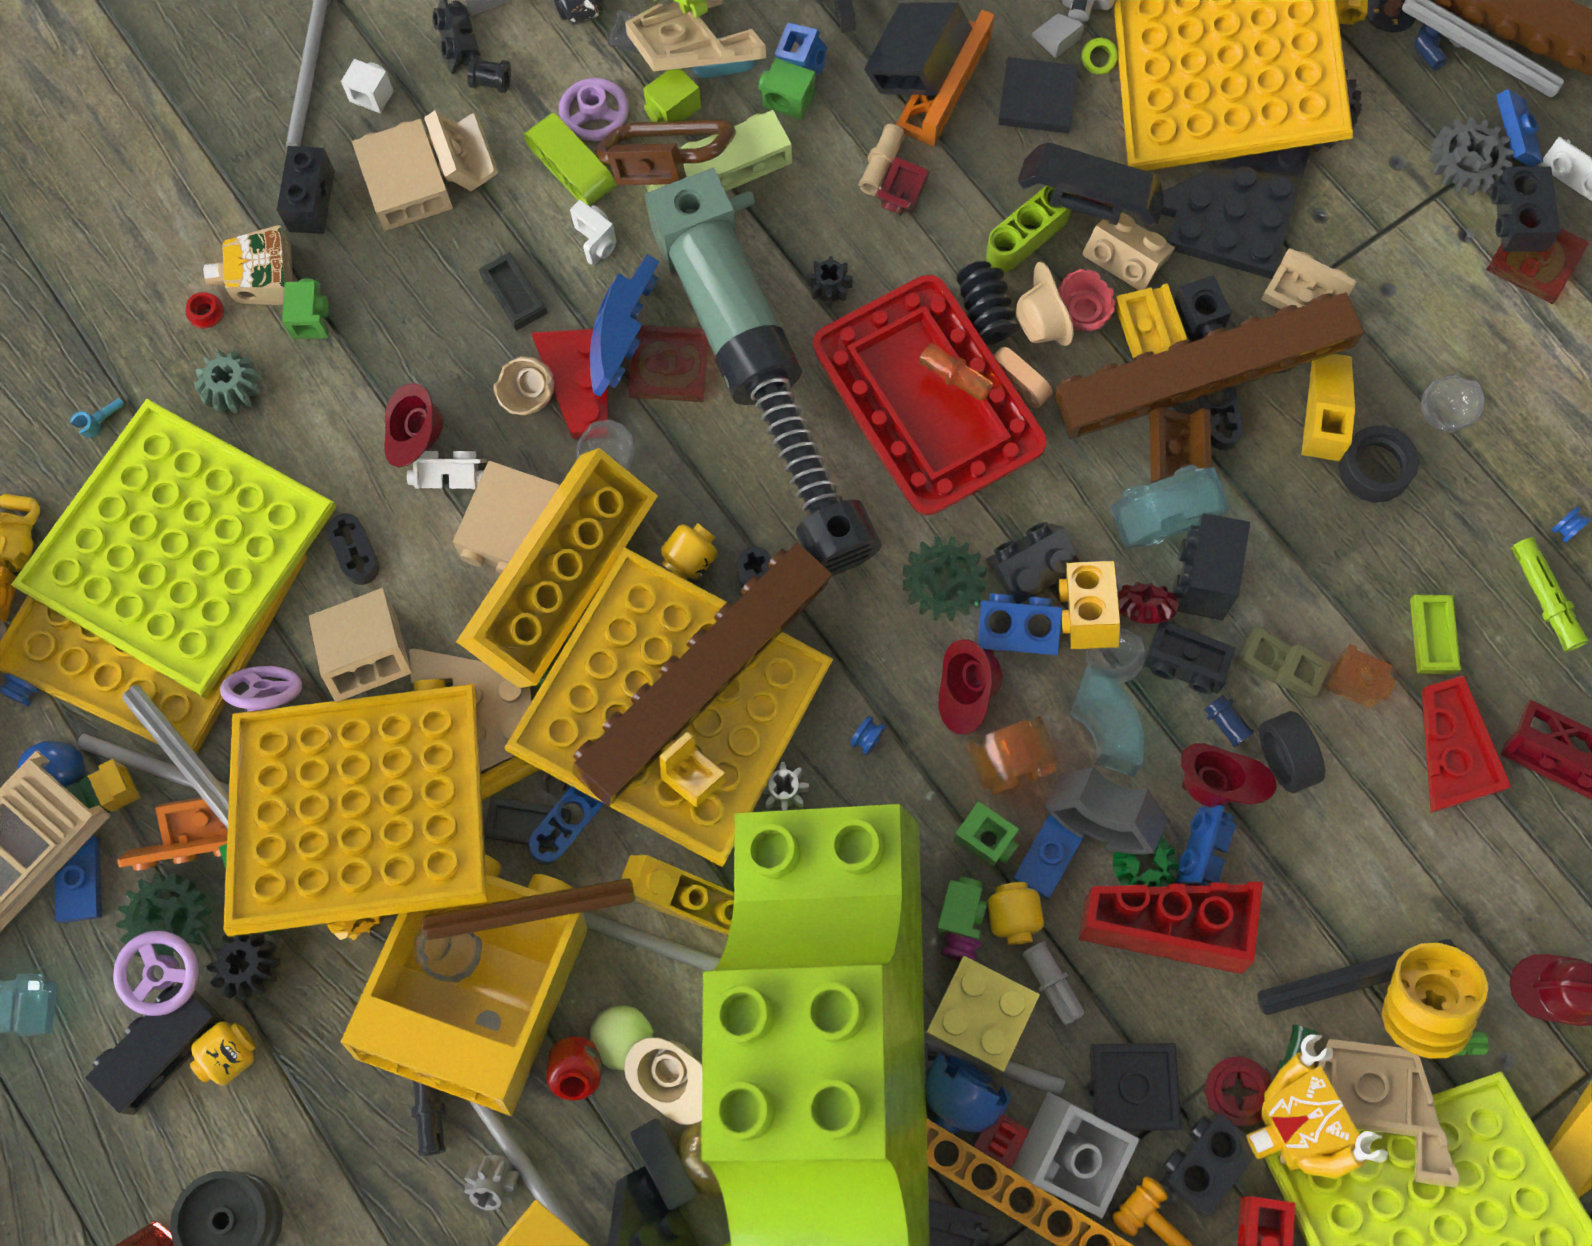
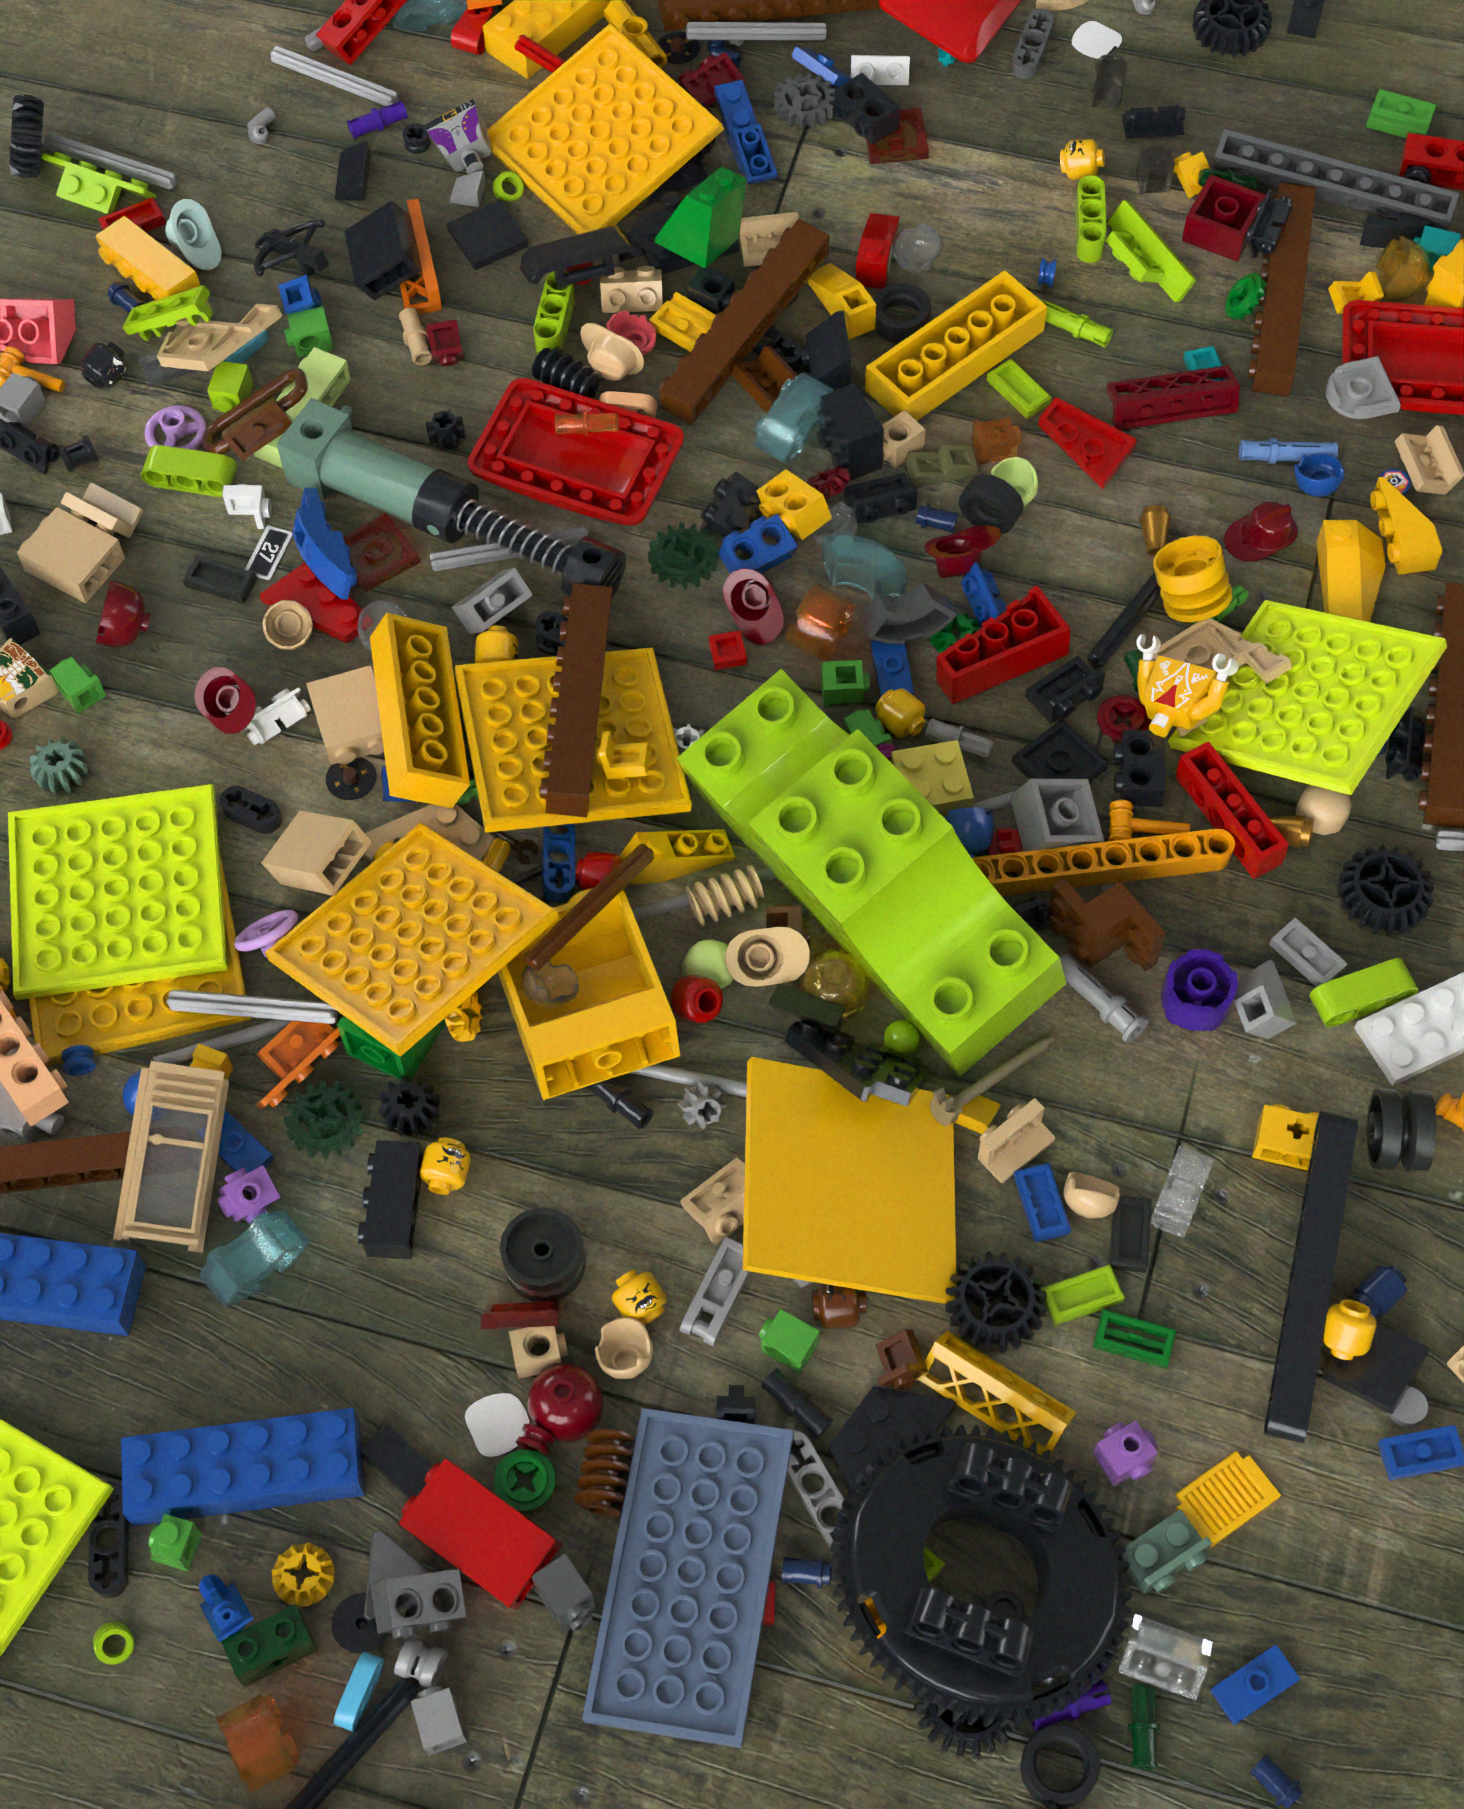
camera: 40 degrees left, 10 degrees down
lavender piece [113,931,199,1016] -> none
blue bush [850,715,886,756] -> none
none -> dark red cylinder [95,580,151,647]
none -> medium lavender brick [218,1165,280,1224]
none -> sticker [245,525,292,581]
none -> piece [326,757,376,800]
none -> light grey axle [430,527,589,571]
none -> light grey brick [451,568,533,634]
none -> red head [575,851,623,890]
none -> green slope [655,166,747,268]
none -> dark red bracket [677,52,746,108]
none -> tan piece [686,865,764,926]
none -> red plate [708,630,747,670]
none -> blue slope [714,80,777,185]
none -> black slope [800,311,851,404]
none -> red slope [855,213,900,289]
none -> yellow brick [865,270,1047,421]
none -> tan brick [882,410,926,468]
none -> yellowish green hair [991,457,1038,507]
none -> black bracket [1025,656,1105,724]
none -> pearl gold cone [1139,505,1172,556]

